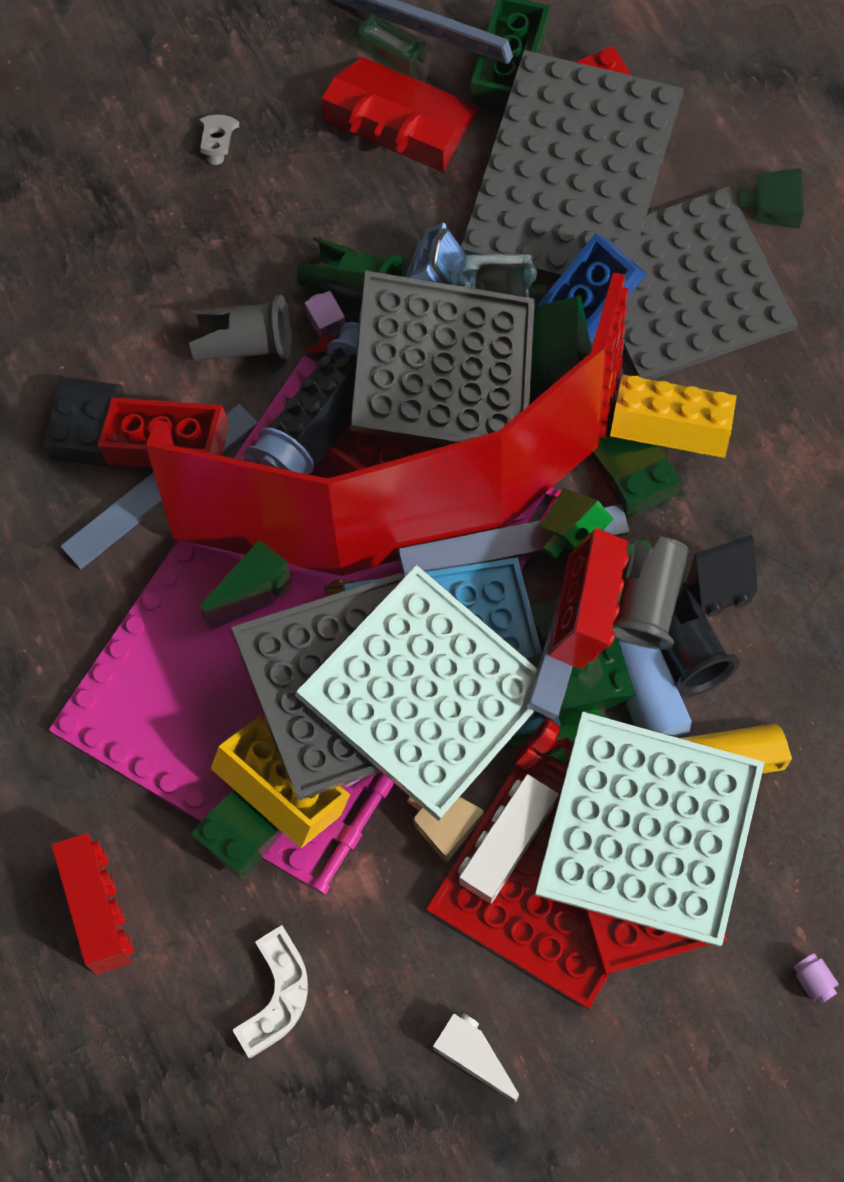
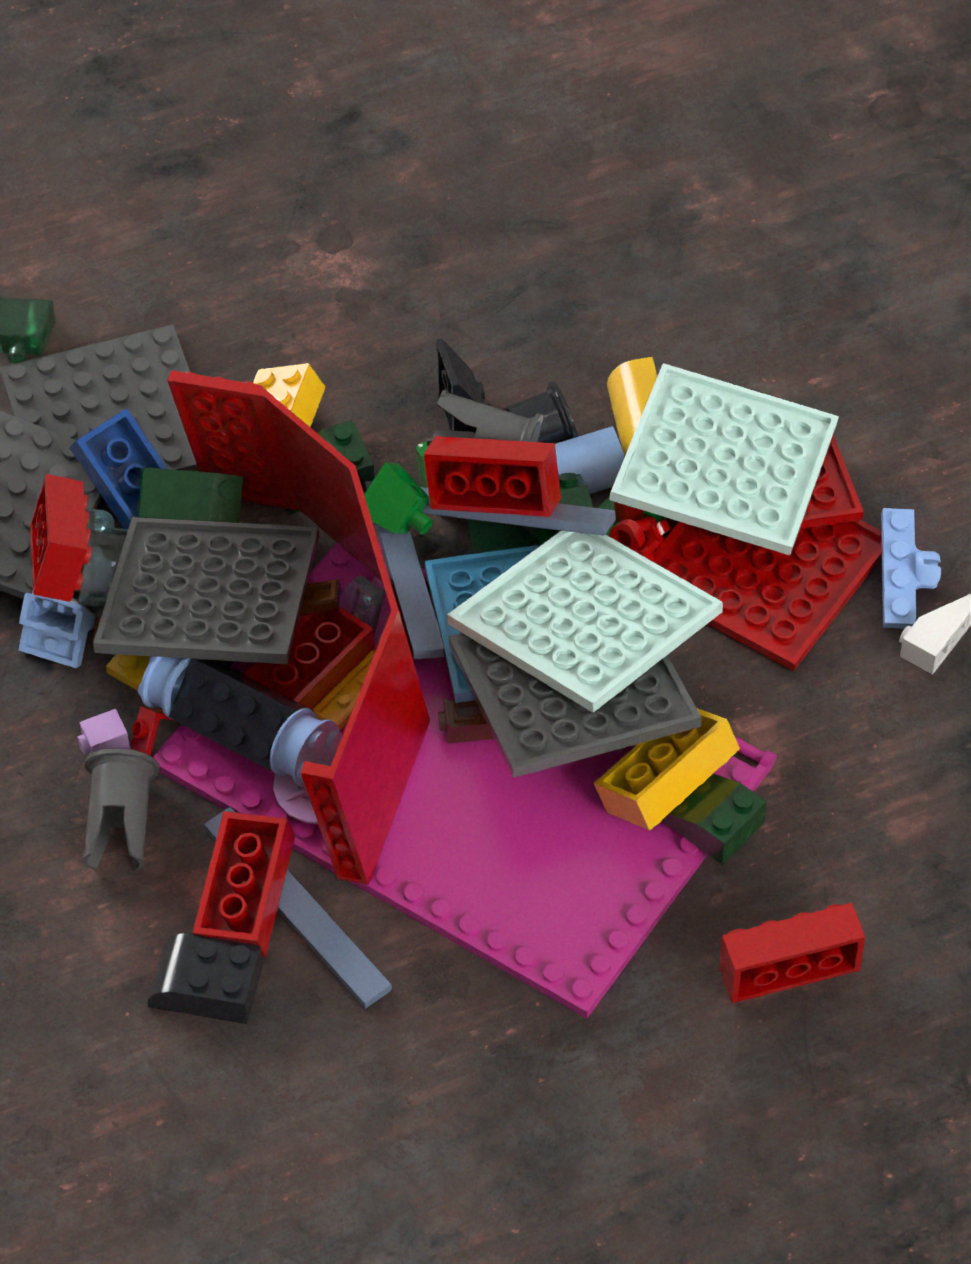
camera: 90 degrees left, 15 degrees down
dark green slope [199,540,292,630] -> none
white plate [233,925,308,1059] -> none
dark green piece [297,237,405,304] -> none
tan torso [407,797,484,863] -> none
white brick [458,774,559,904] -> none
lavender brick [793,953,839,1004] -> none
none -> red brick [30,474,92,602]
none -> light blue plate [881,508,941,629]

